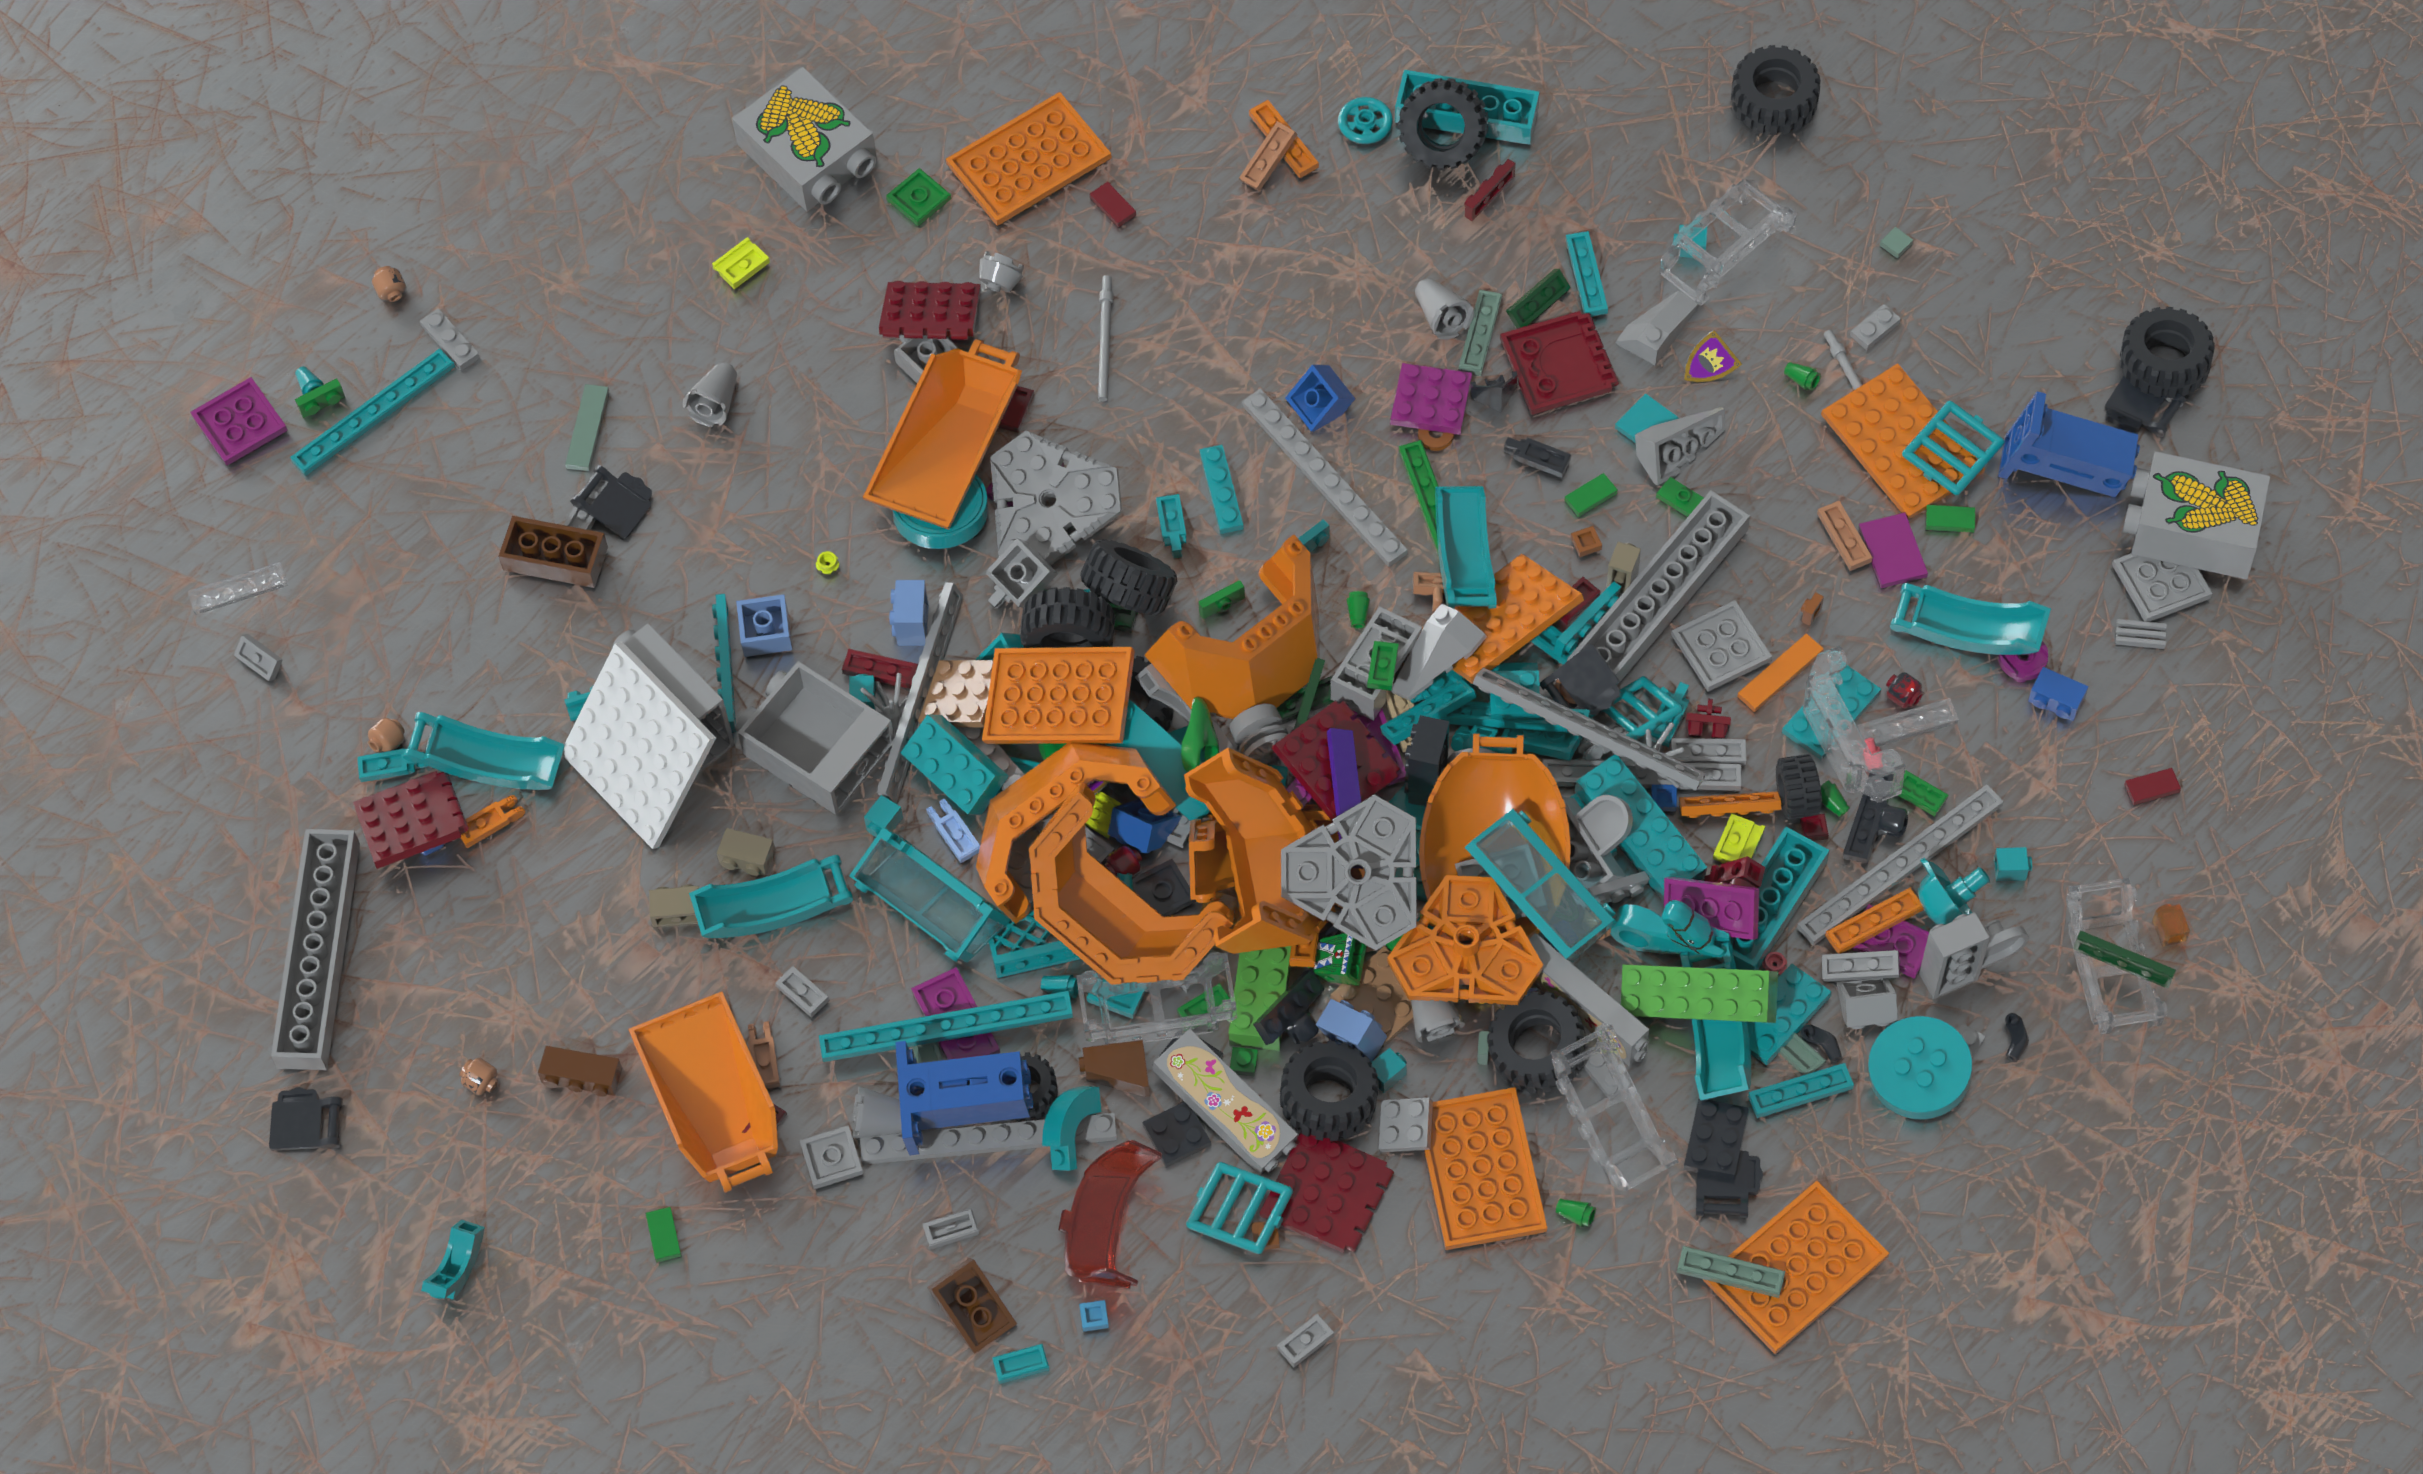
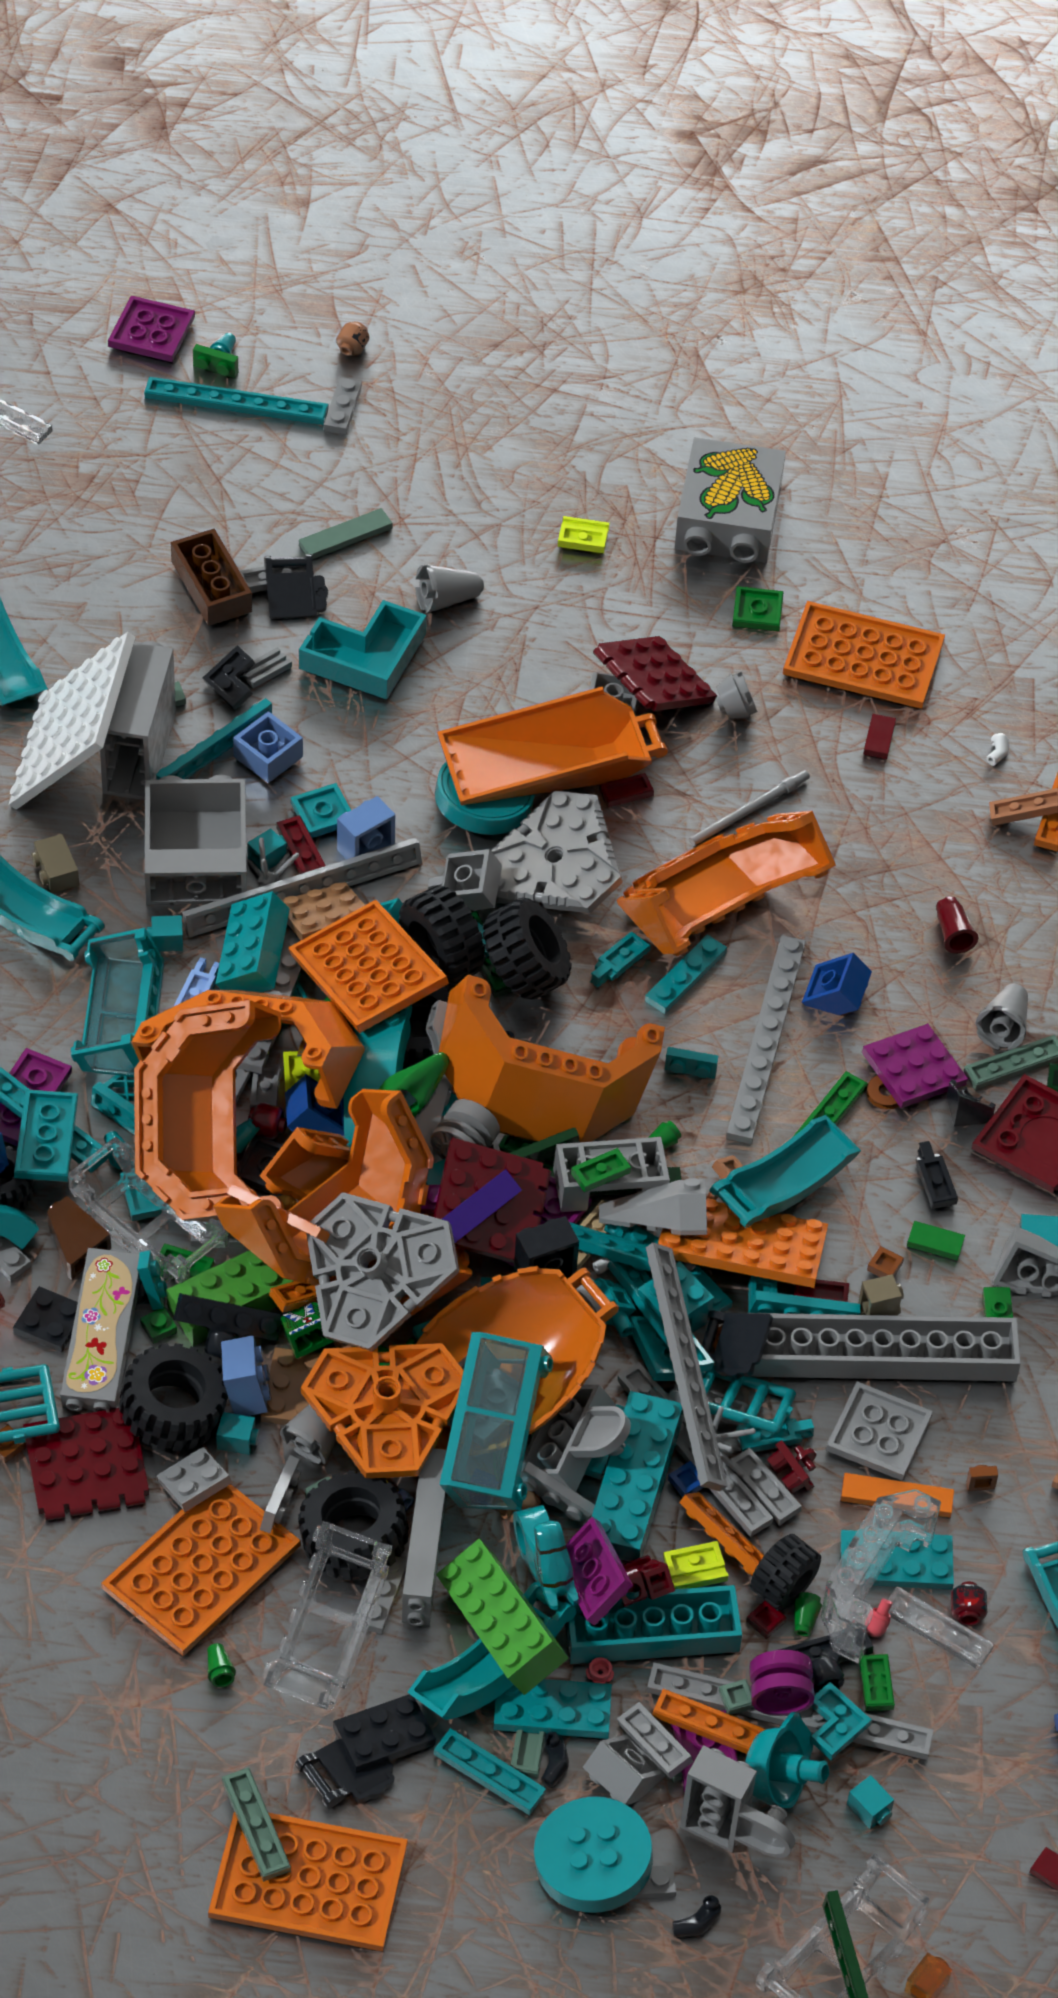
camera: 45 degrees right, 10 degrees down
neon yellow plate [816,551,839,574] -> none
green plate [1198,580,1245,620] -> none
none -> teal tile [14,1090,78,1182]
none -> teal plate [137,1250,168,1310]
none -> black plate [202,645,255,710]
none -> tile [227,1185,330,1243]
none -> light grey tile [241,647,292,689]
none -> light grey plate [260,1455,301,1533]
none -> teal plate [291,783,351,838]
none -> teal piece [299,600,427,700]
none -> orange windscreen [616,811,836,956]
none -> sand green tile [719,1679,754,1715]
none -> magenta wheel [749,1650,815,1716]
none -> teal plate [810,1682,872,1760]
none -> dark red plant [936,896,979,954]
none -> white arm [986,733,1009,766]

